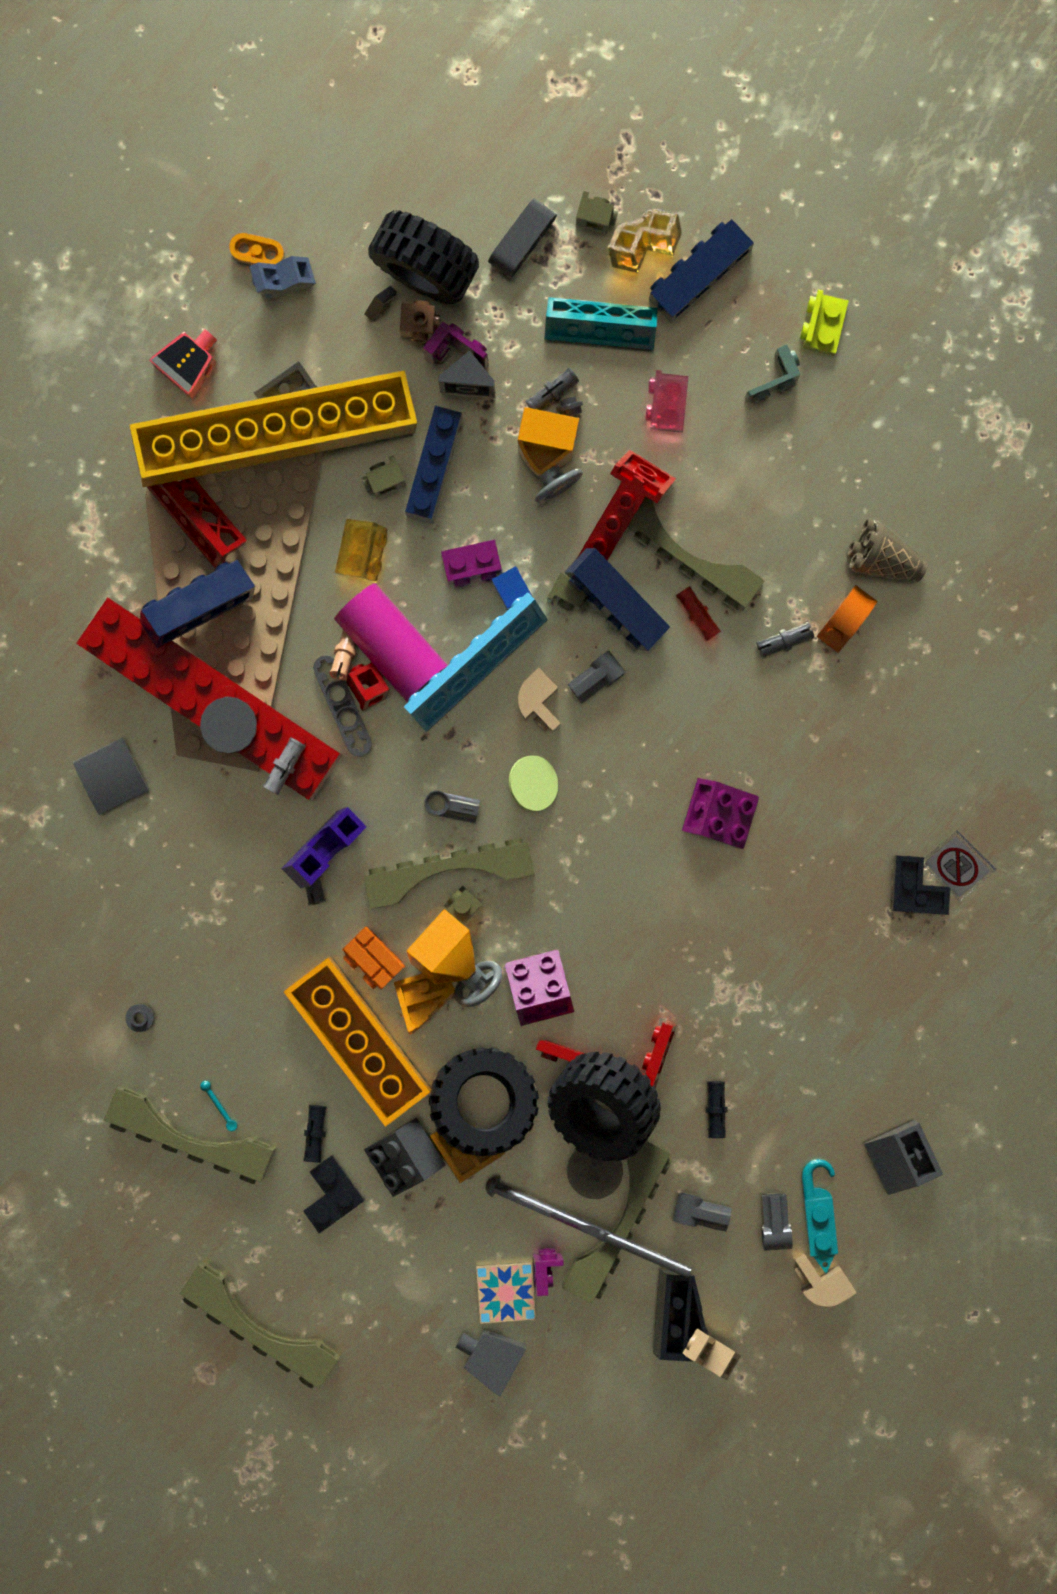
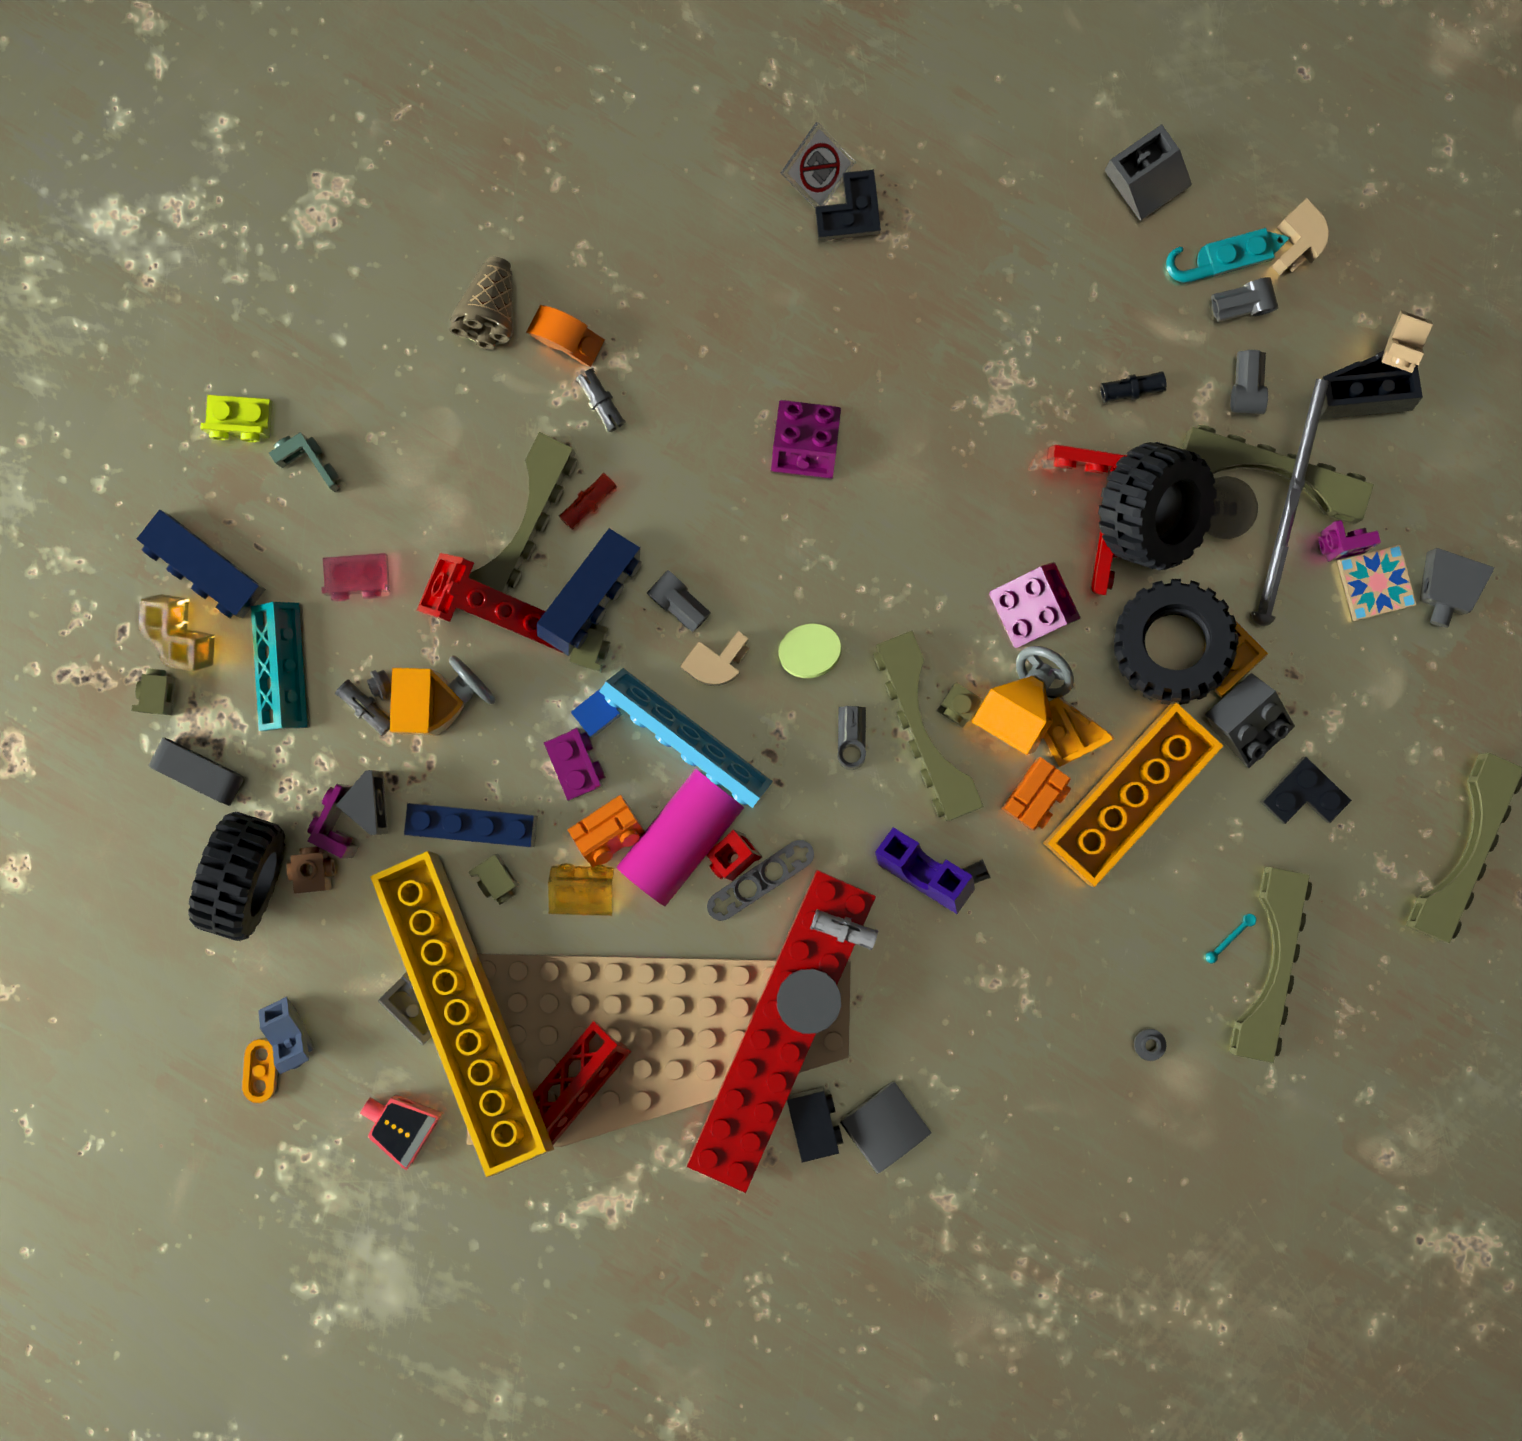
camera: 105 degrees left, 0 degrees up
dark blue brick [139,560,255,648] -> none
black pin [303,1105,327,1163] -> none
light nougat pin [329,630,356,680] -> none
dark grey tile [364,285,397,320] -> none
none -> orange brick [568,795,645,867]
none -> black brick [787,1087,843,1163]

